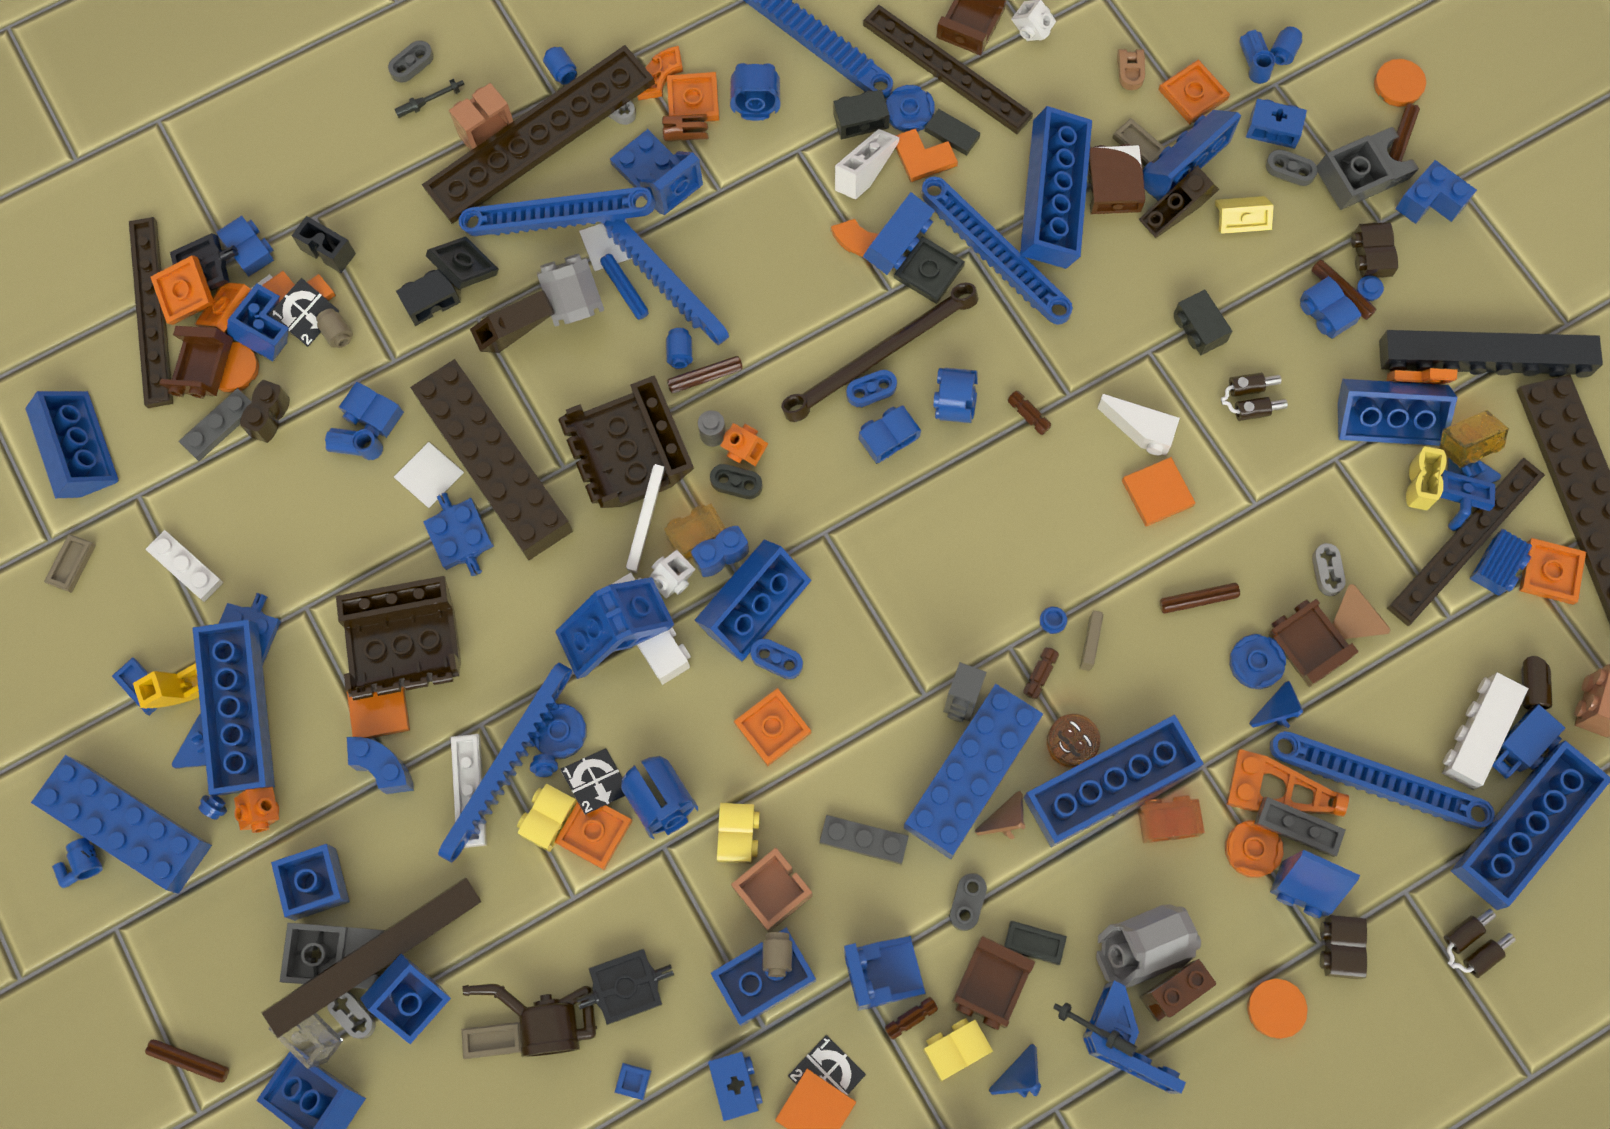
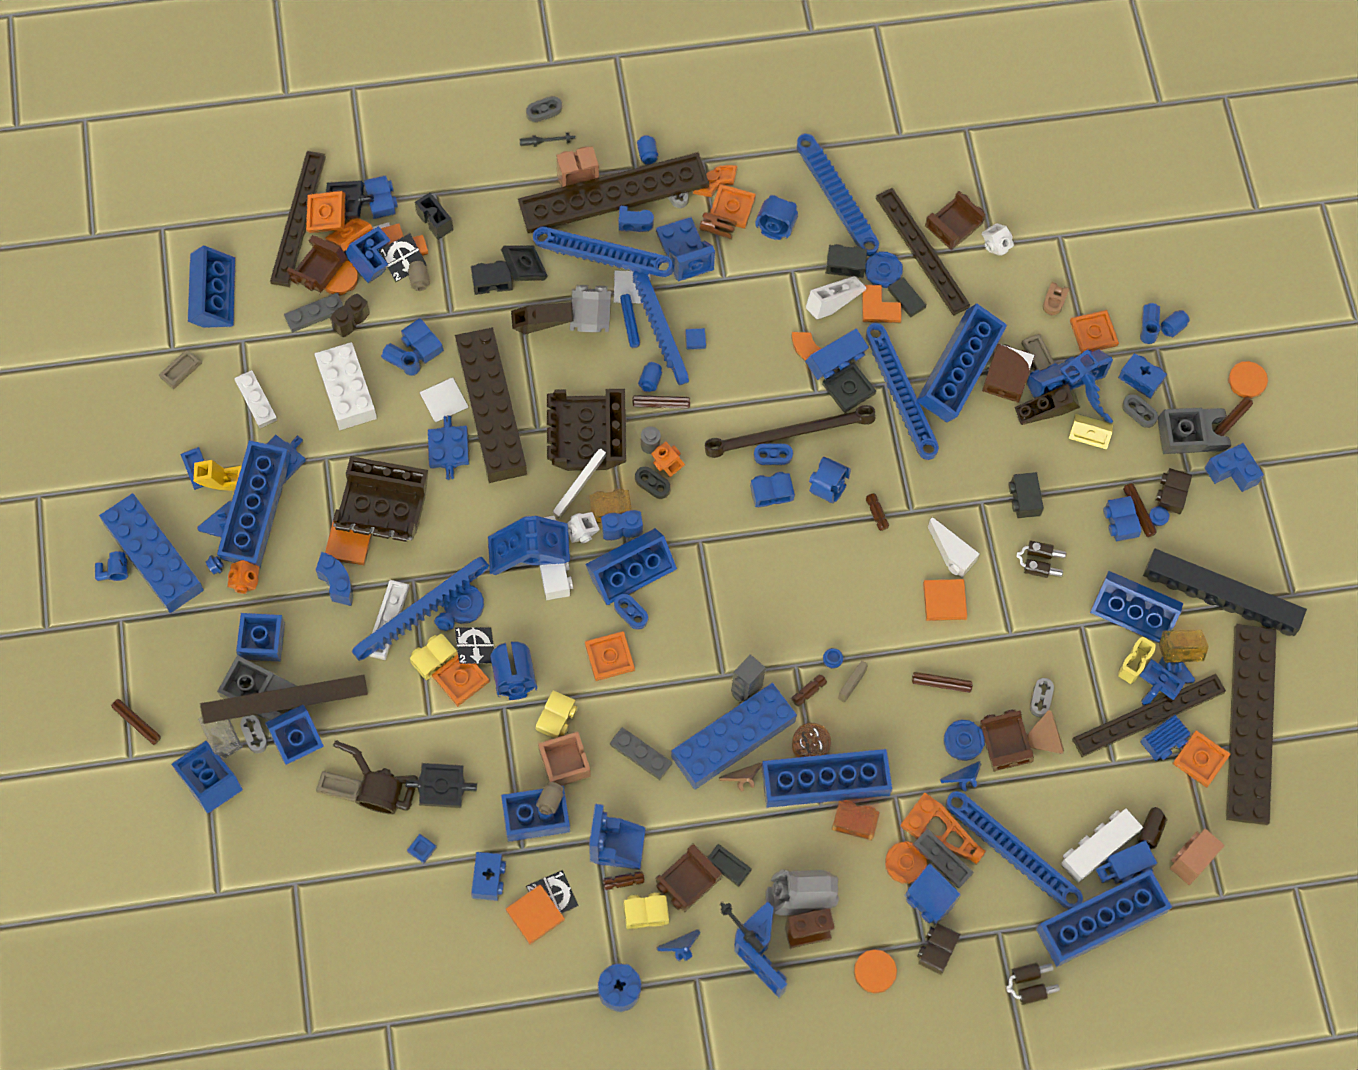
camera: 15 degrees right, 5 degrees down
dark grey plate [950,873,987,931] -> none
orange tile [1387,368,1458,385] -> none
none -> white brick [314,342,377,430]
none -> blue leg [619,206,654,232]
none -> blue tile [685,328,706,349]
none -> blue piece [1060,349,1113,423]

